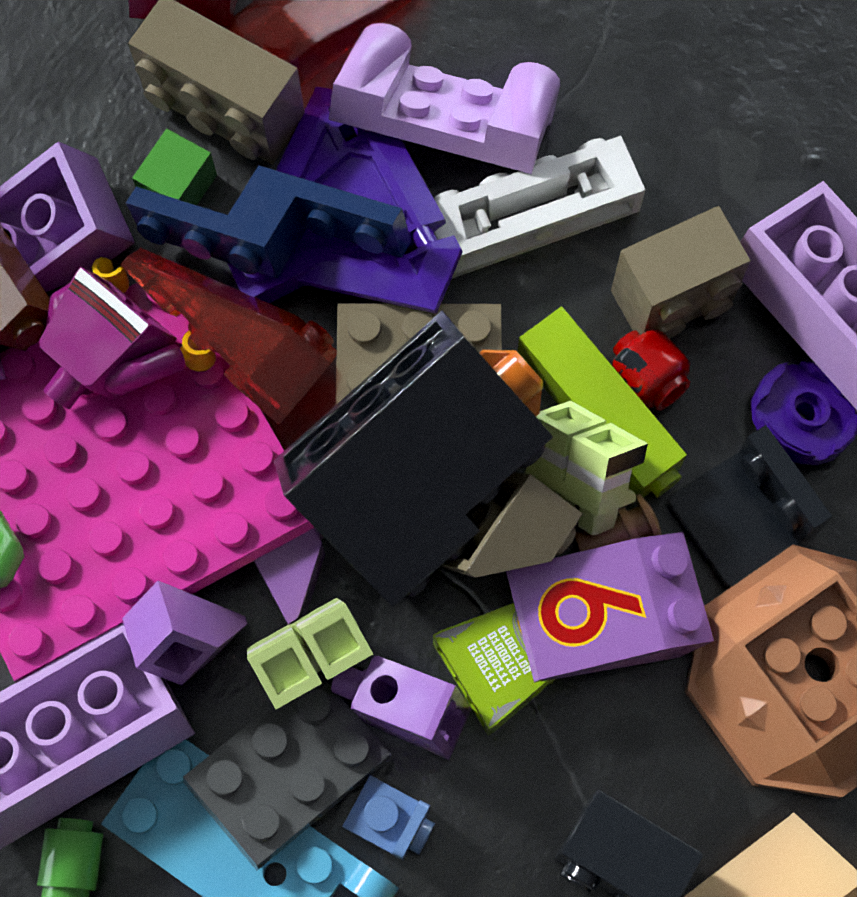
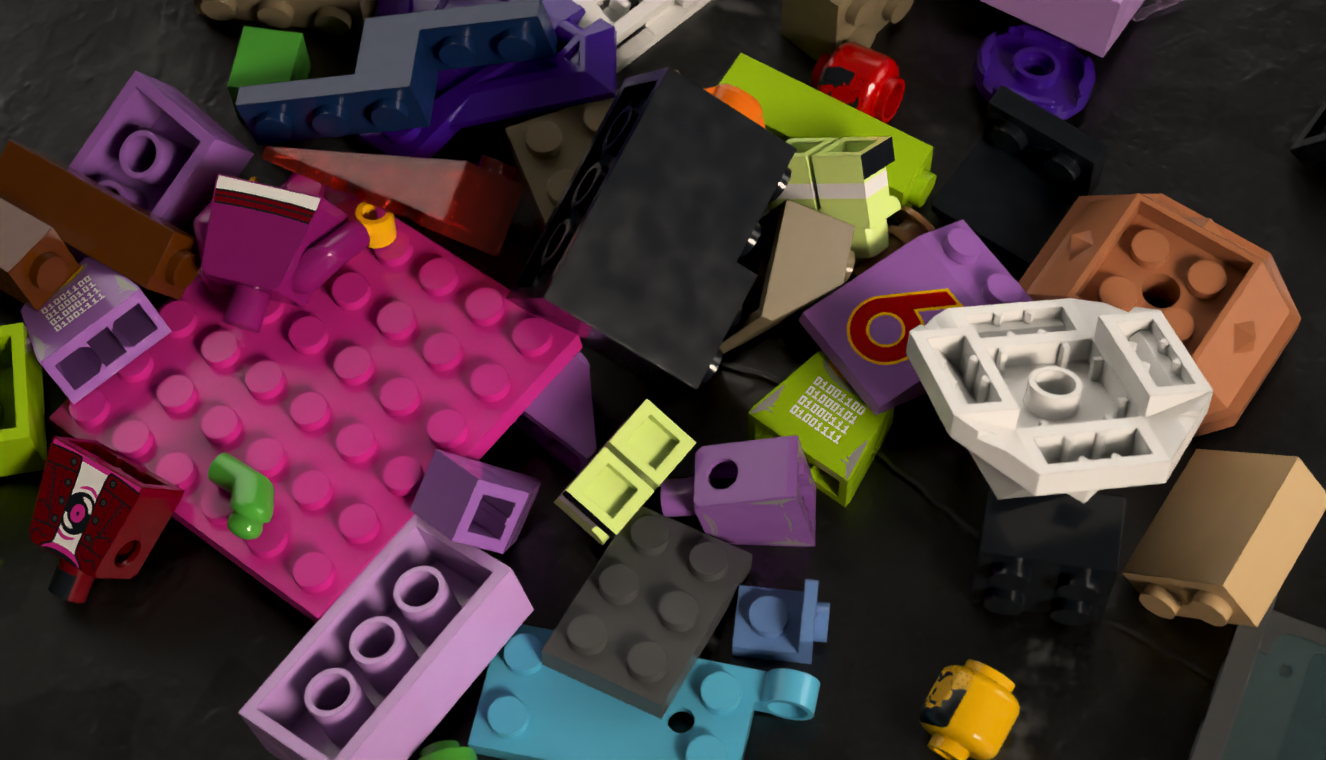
camera: 20 degrees left, 10 degrees down
none -> white piece [906,298,1213,504]

